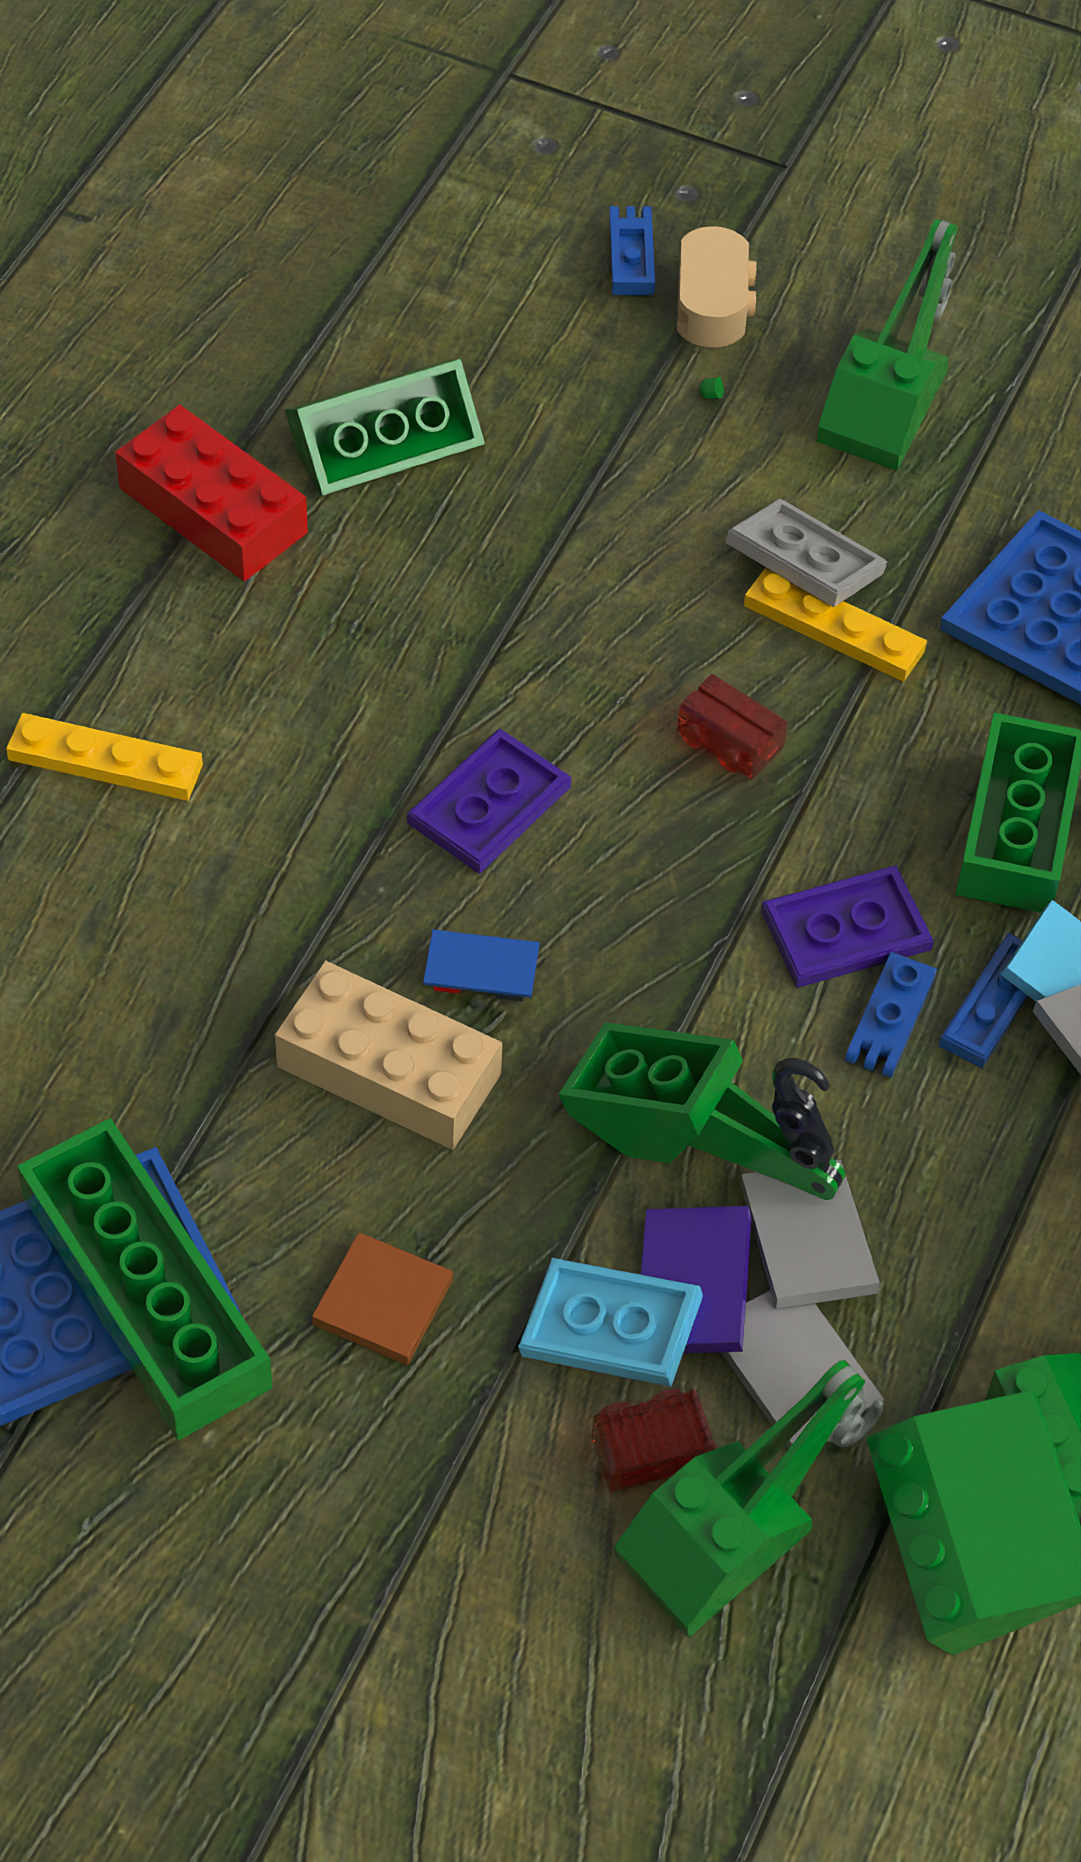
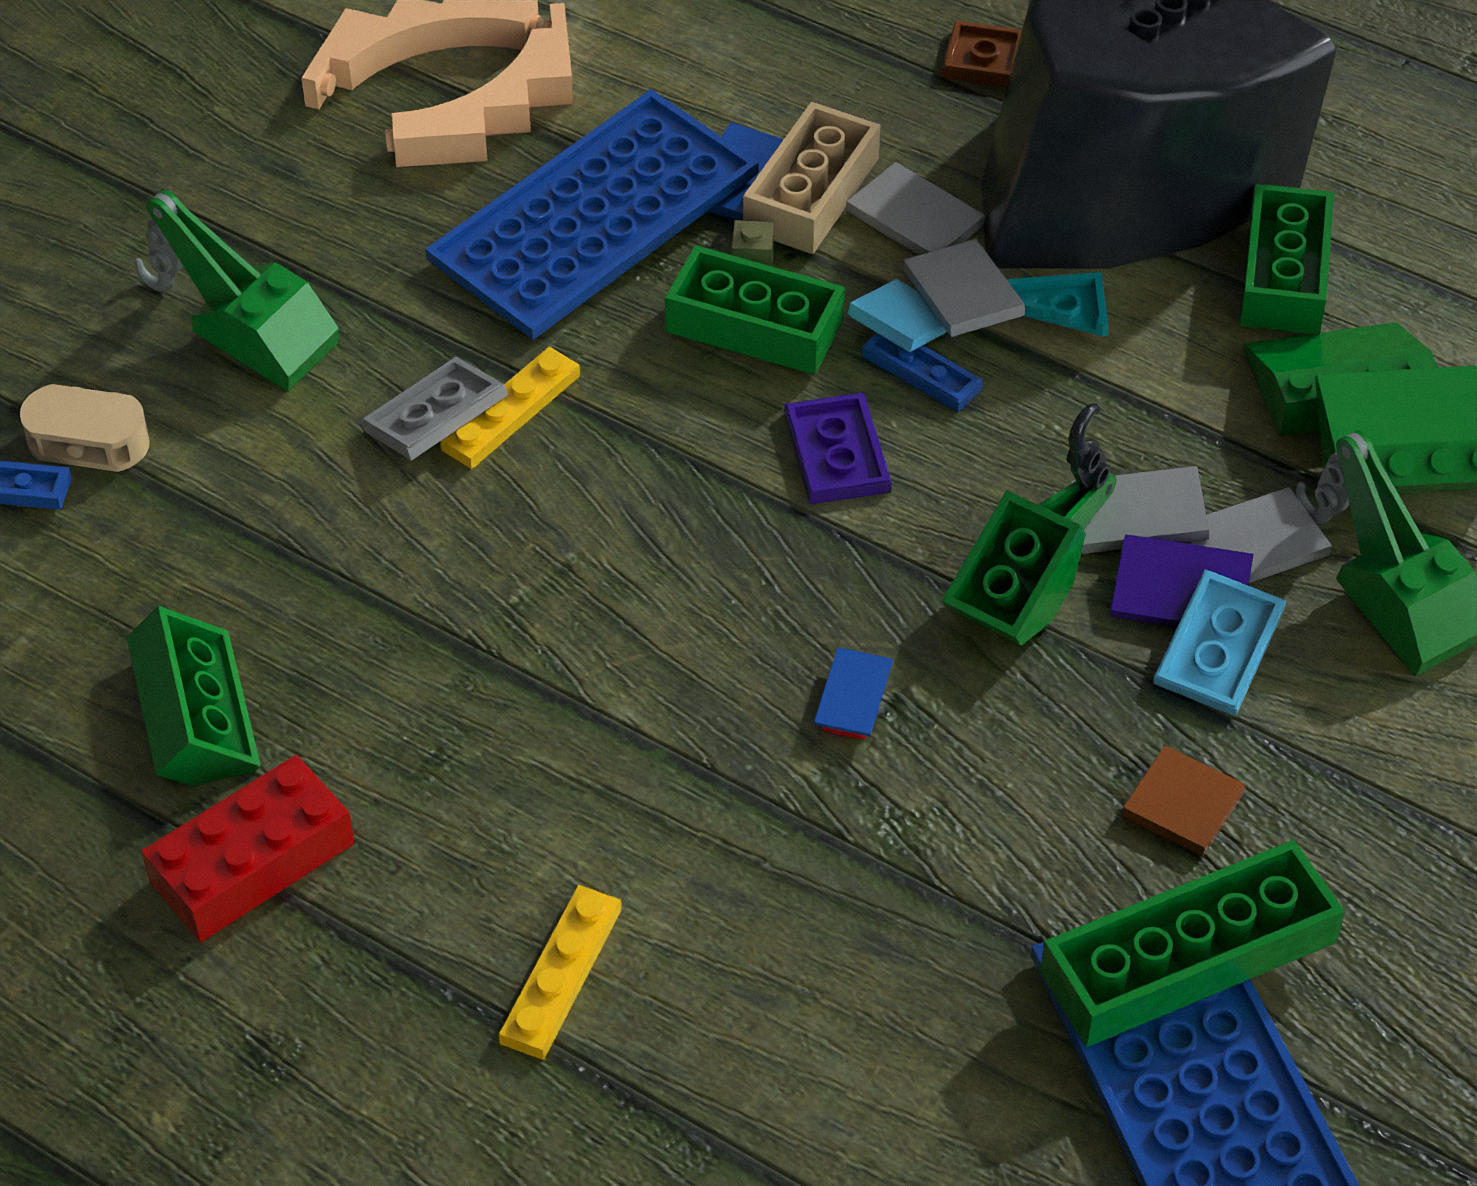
camera: 80 degrees left, 5 degrees down
tan brick [275,961,502,1150] -> none
dark purple tile [407,728,572,874] -> none
clear red brick [591,1389,716,1492] -> none
clear red brick [677,674,788,780] -> none
green piece [699,377,724,400] -> none
blue hinge [844,952,937,1079] -> none

